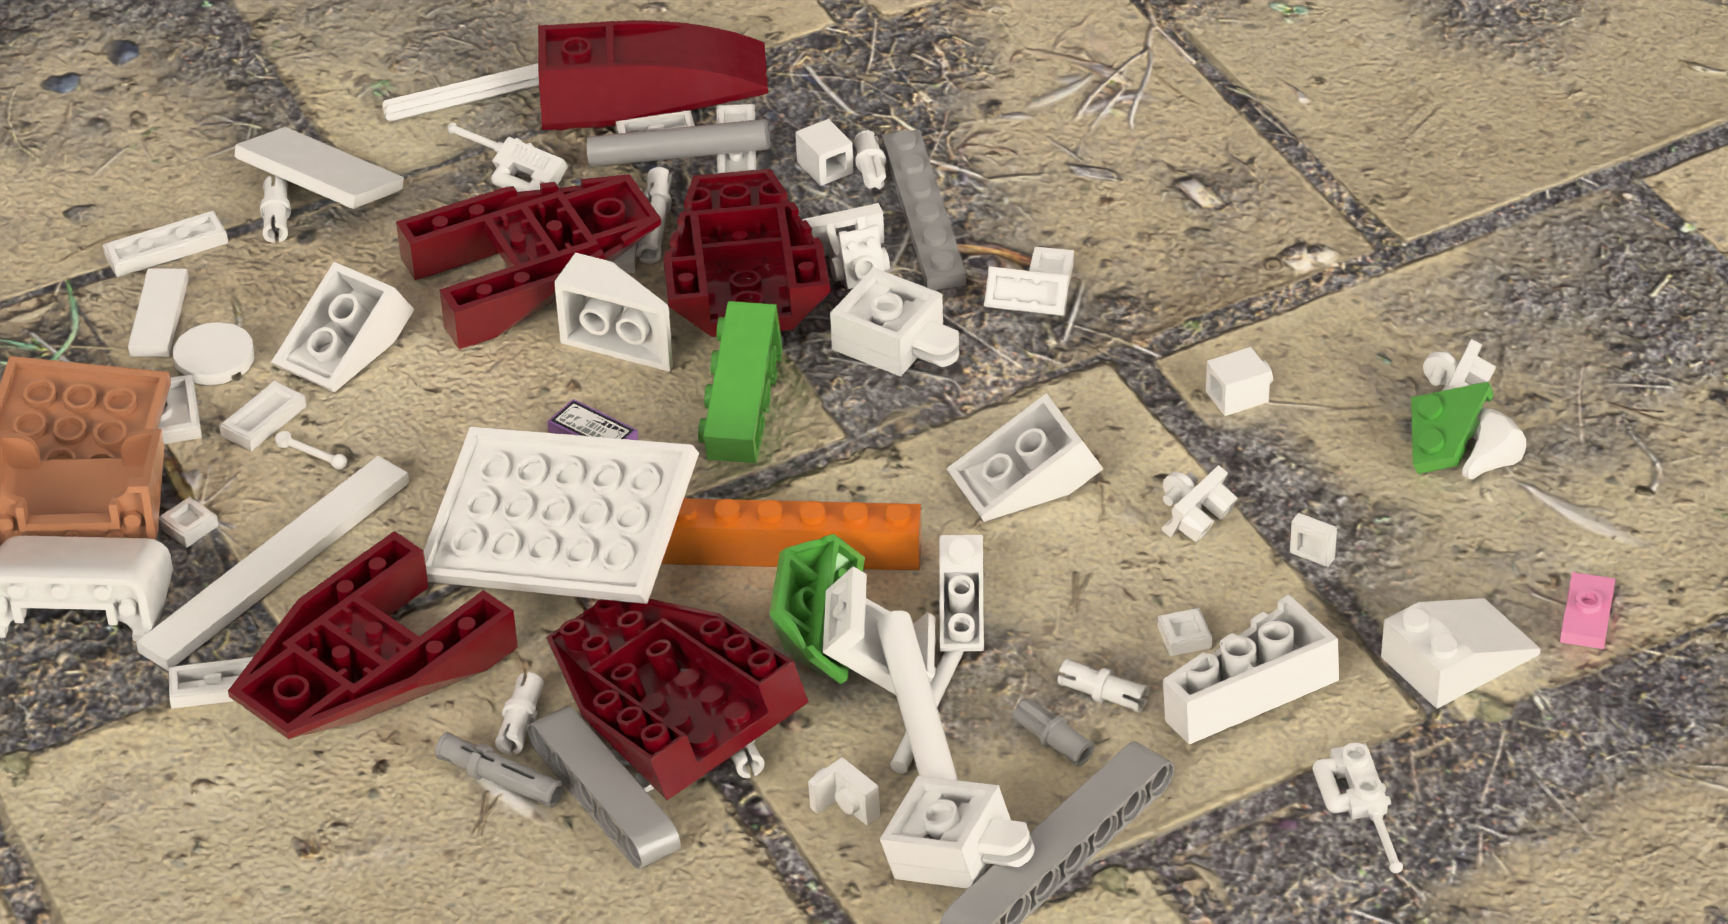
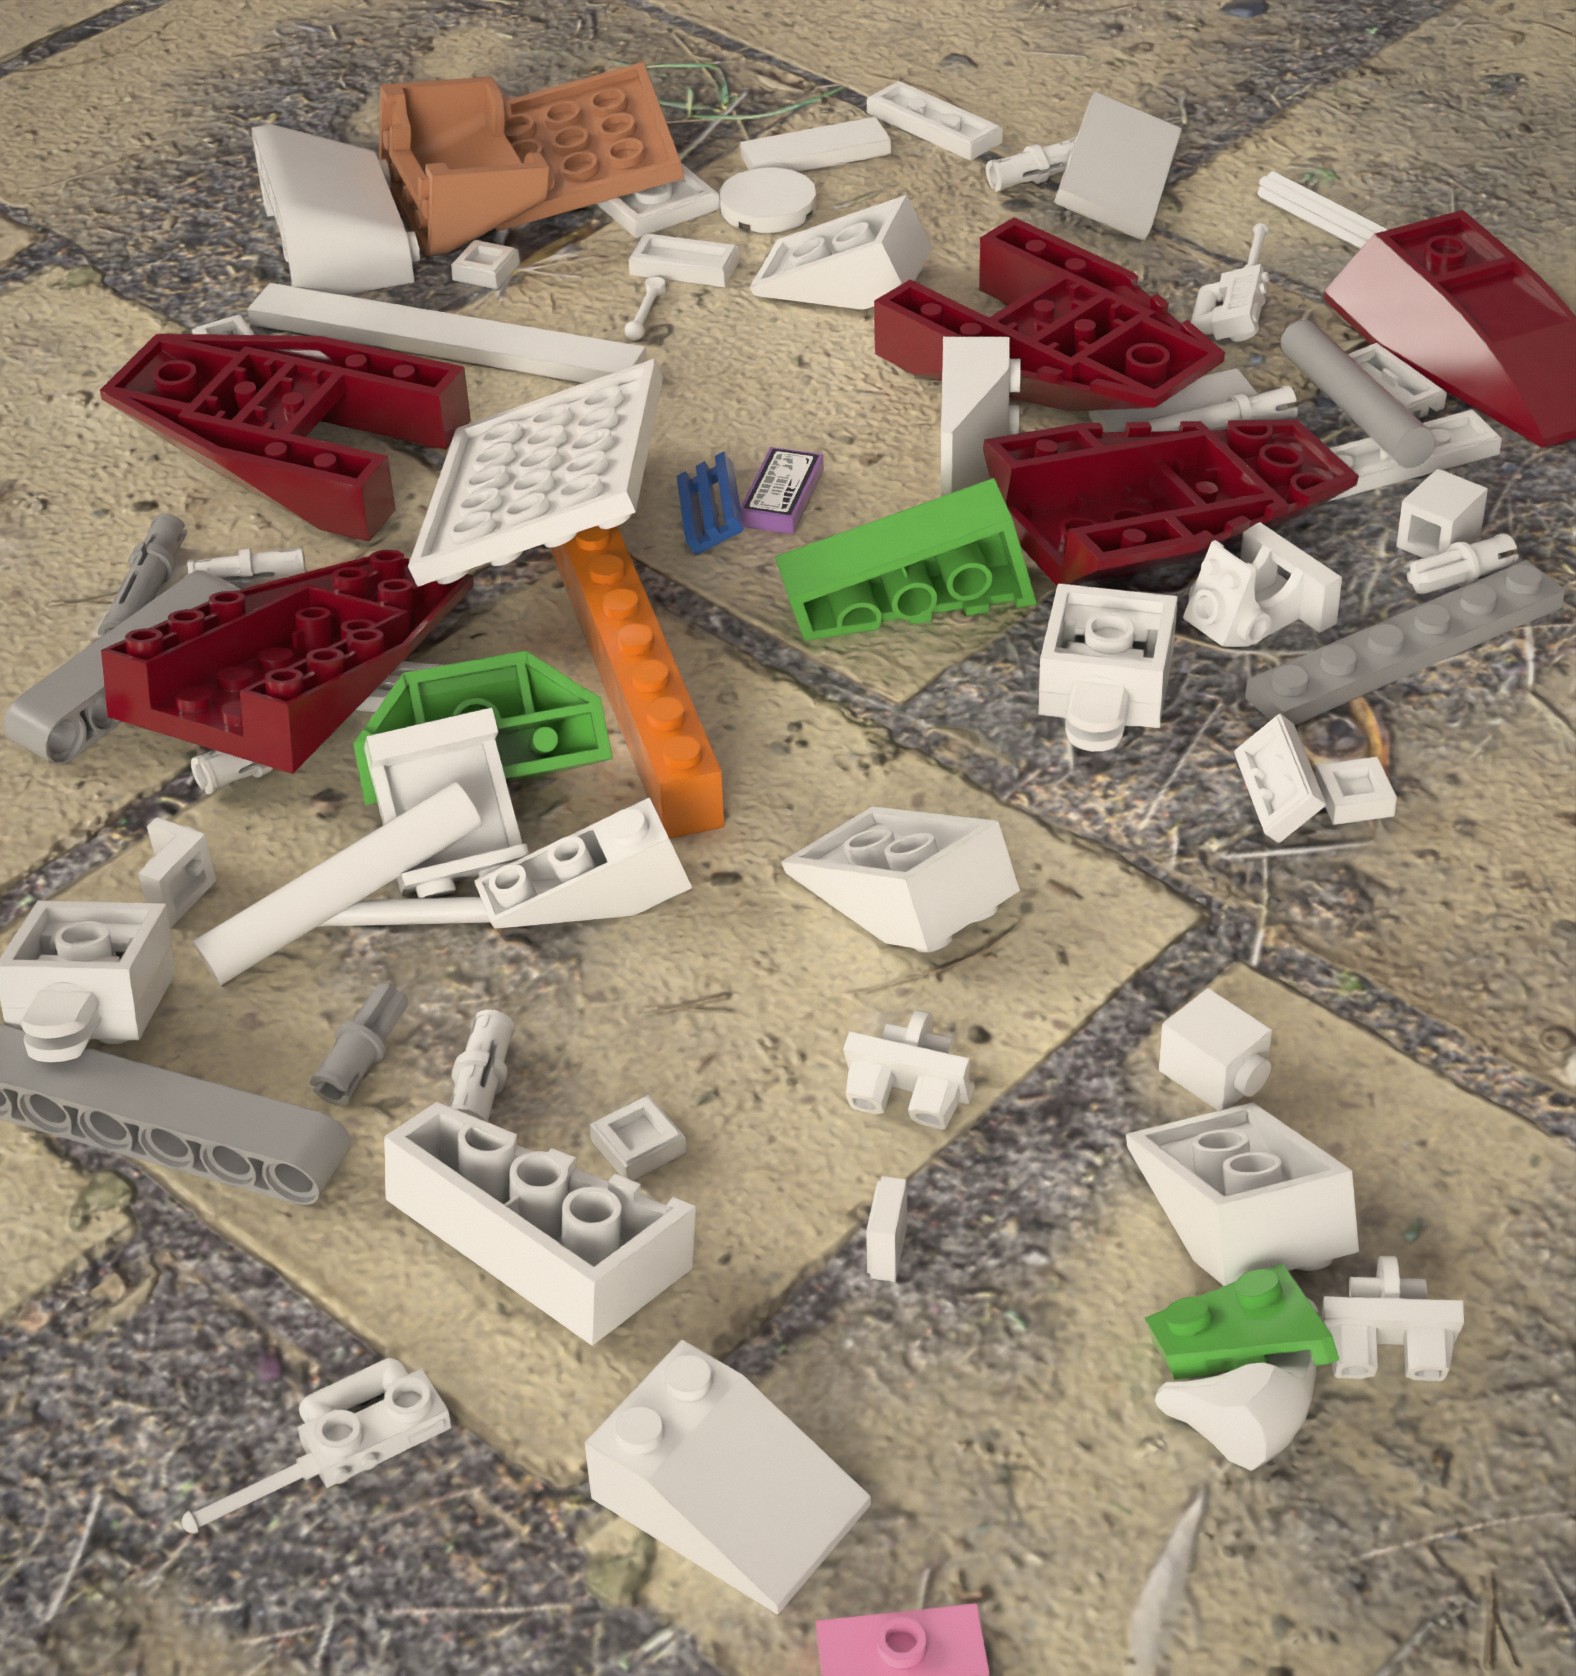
camera: 70 degrees right, 0 degrees up
none -> white slope [1126,1102,1359,1286]

